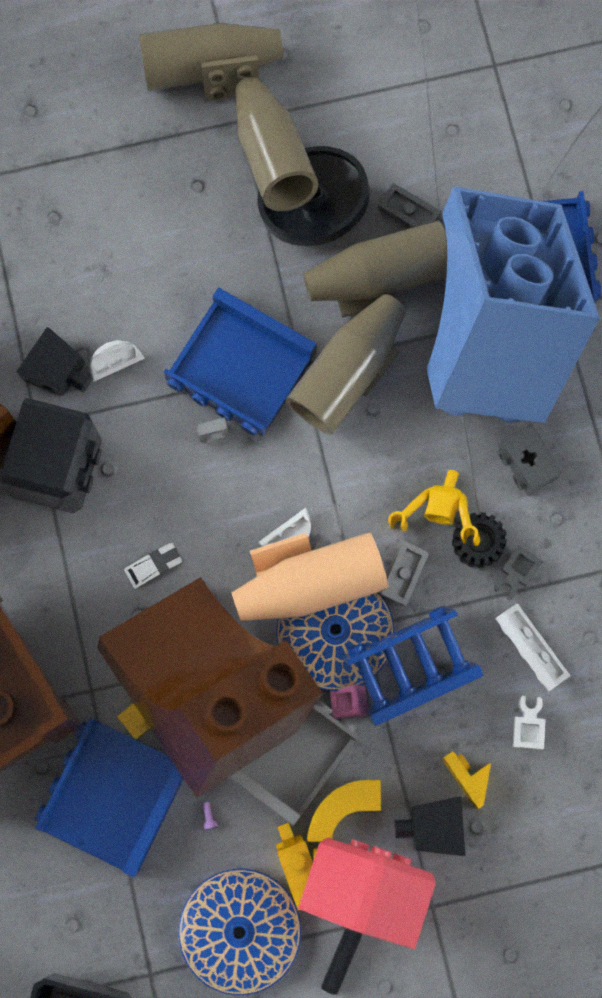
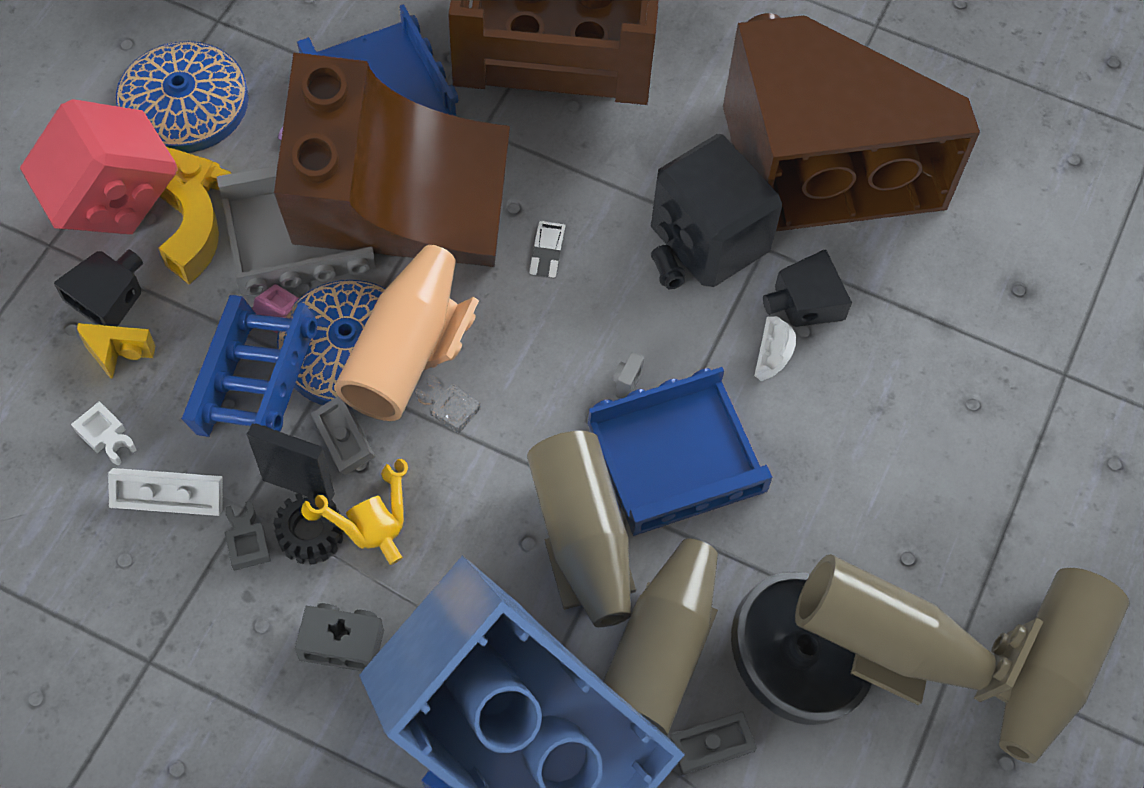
camera: 125 degrees right, 15 degrees down
white plate [259,508,311,547] -> none
none -> black tile [246,423,335,502]
none -> black pin [651,245,685,290]

